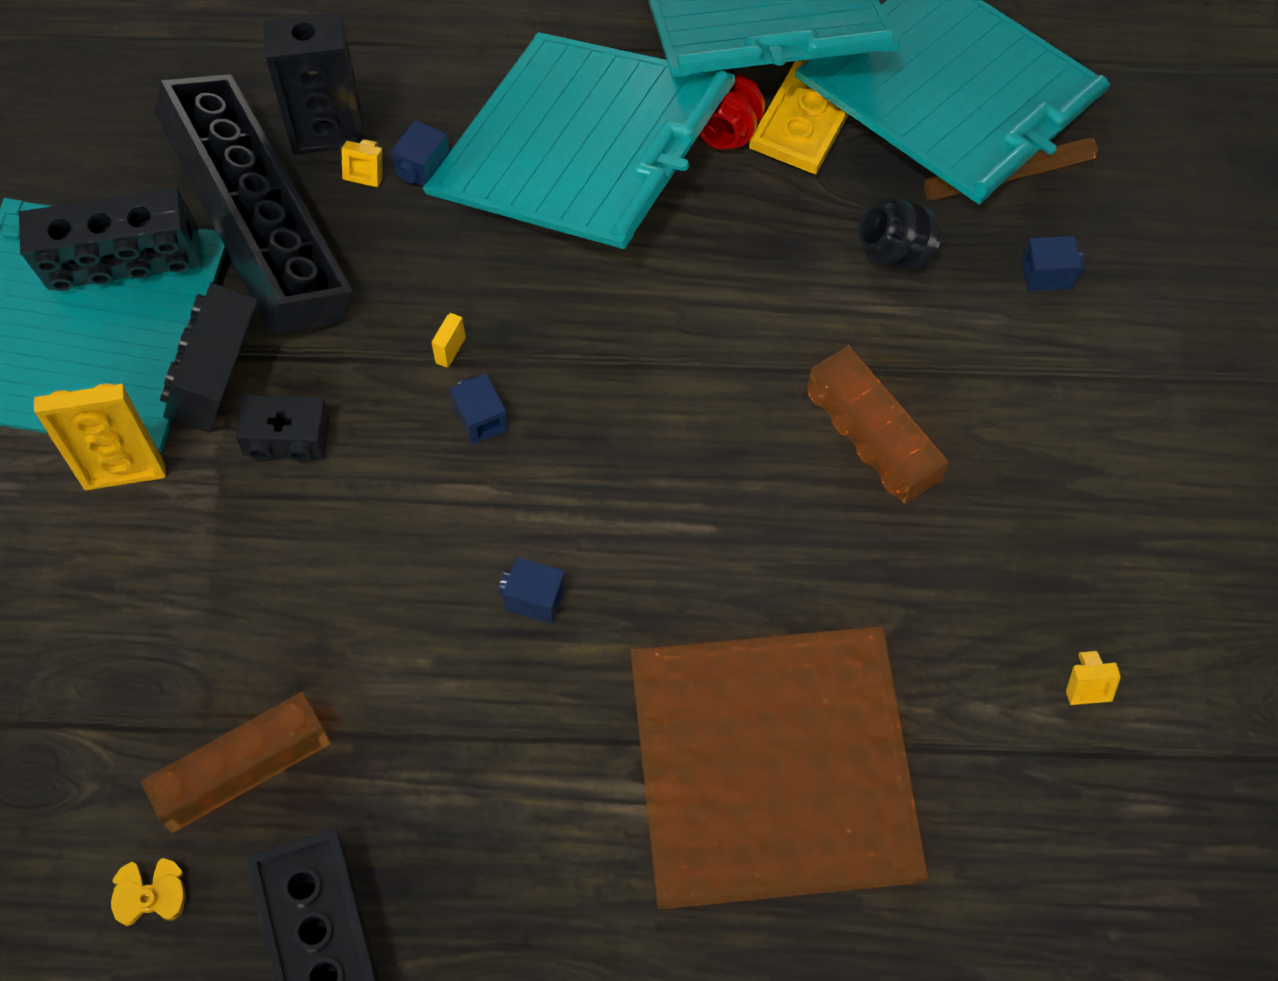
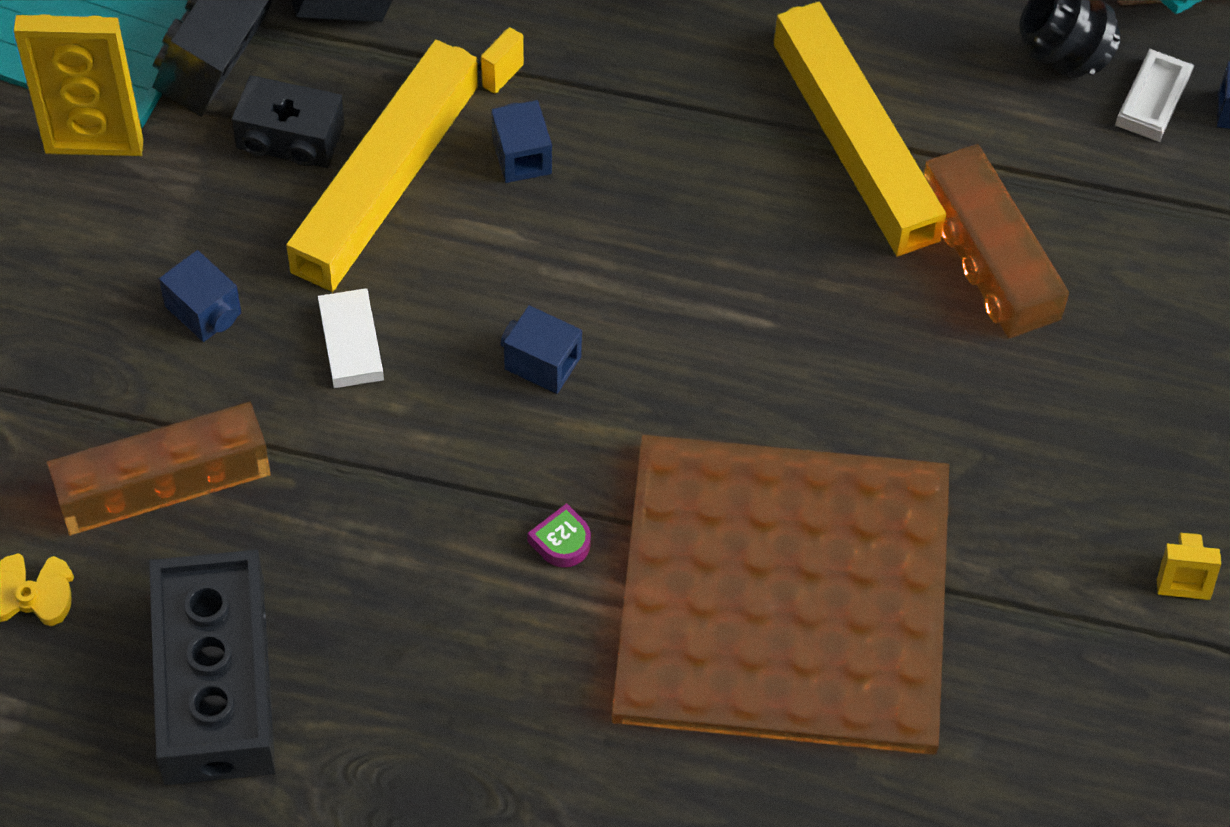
camera: 10 degrees right, 5 degrees down
none -> dark blue brick [159,250,242,342]
none -> yellow brick [286,39,478,292]
none -> white tile [318,288,384,388]
none -> tile [527,503,591,567]
none -> yellow brick [774,1,946,256]
none -> white tile [1115,49,1194,142]

